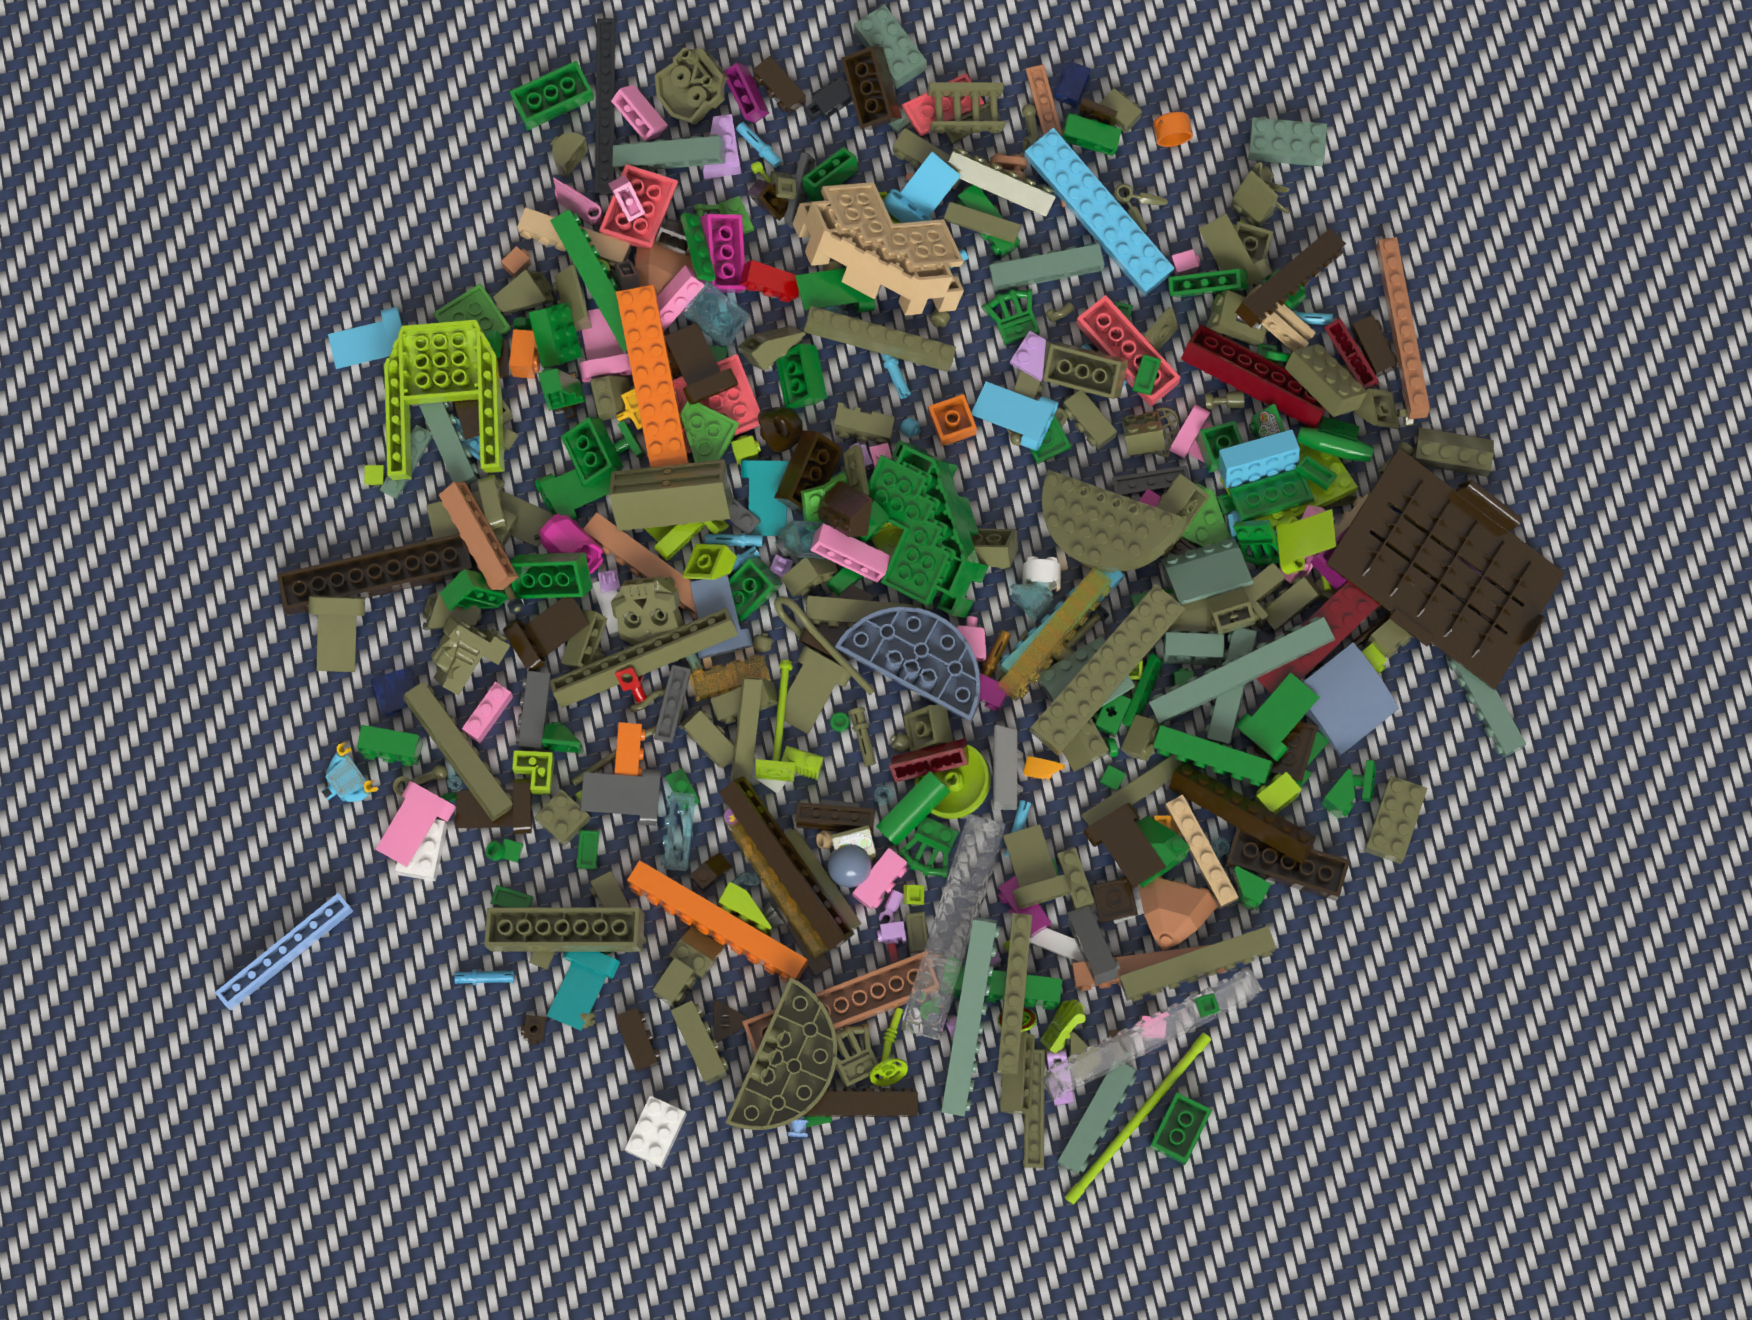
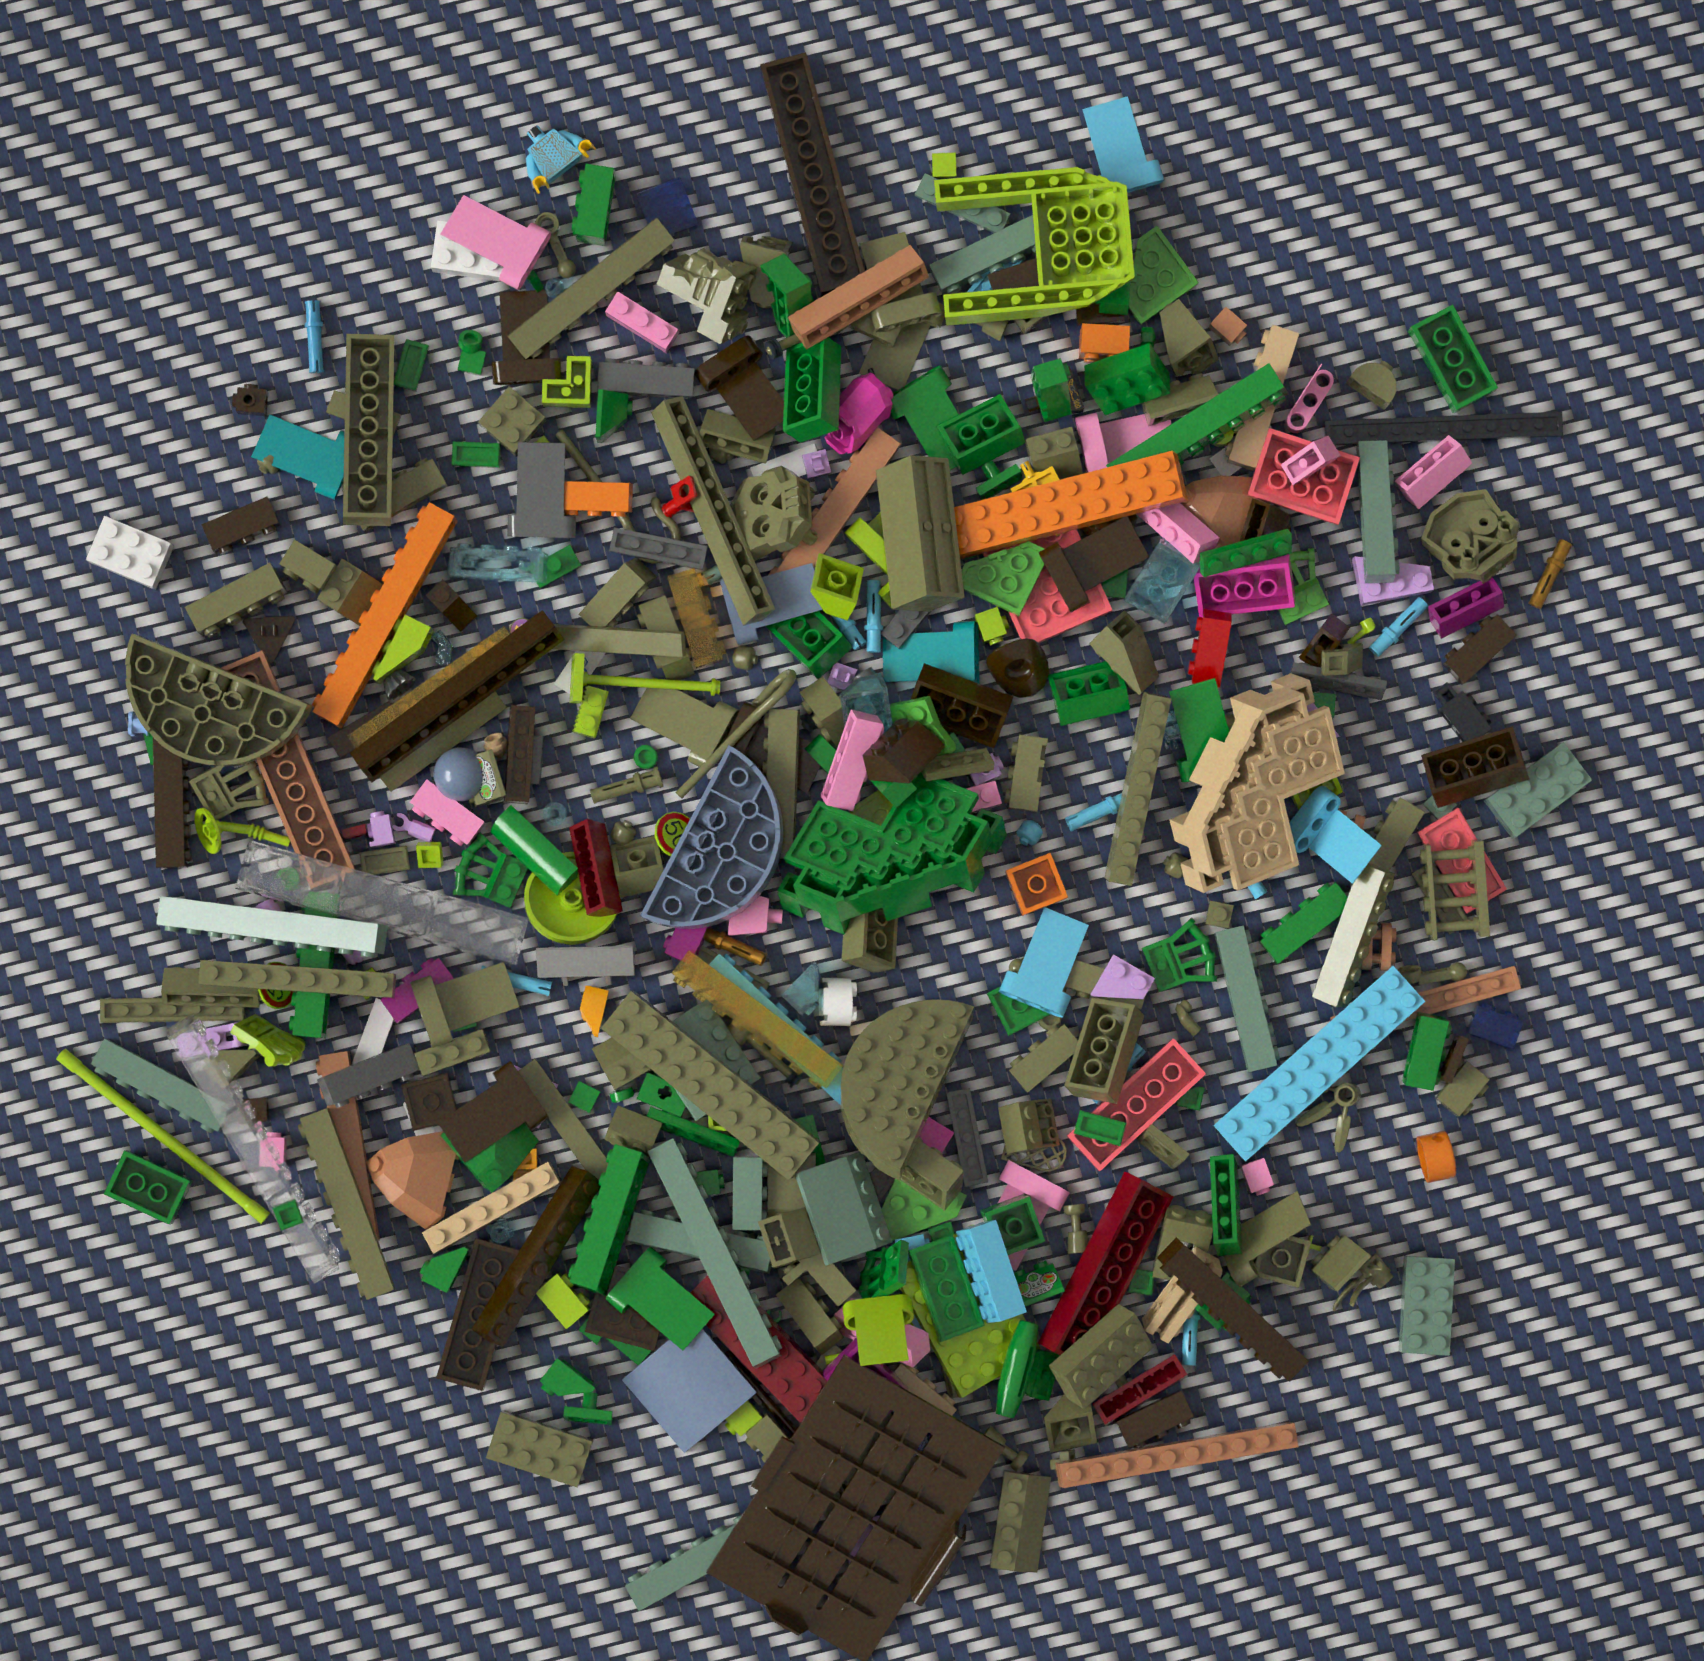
camera: 80 degrees right, 10 degrees up
light blue brick [215,893,353,1011] -> none
olive piece [309,596,365,672] -> none
dark grey brick [614,261,640,291] -> none
green brick [802,147,858,201] -> none
olive tile [944,202,1021,244] -> none
green tile [1264,350,1291,362] -> none
green tile [1295,455,1338,491] -> none
none -> piece [654,812,690,857]
none -> olive plate [1205,901,1234,929]
none -> pearl gold pin [1528,539,1572,609]

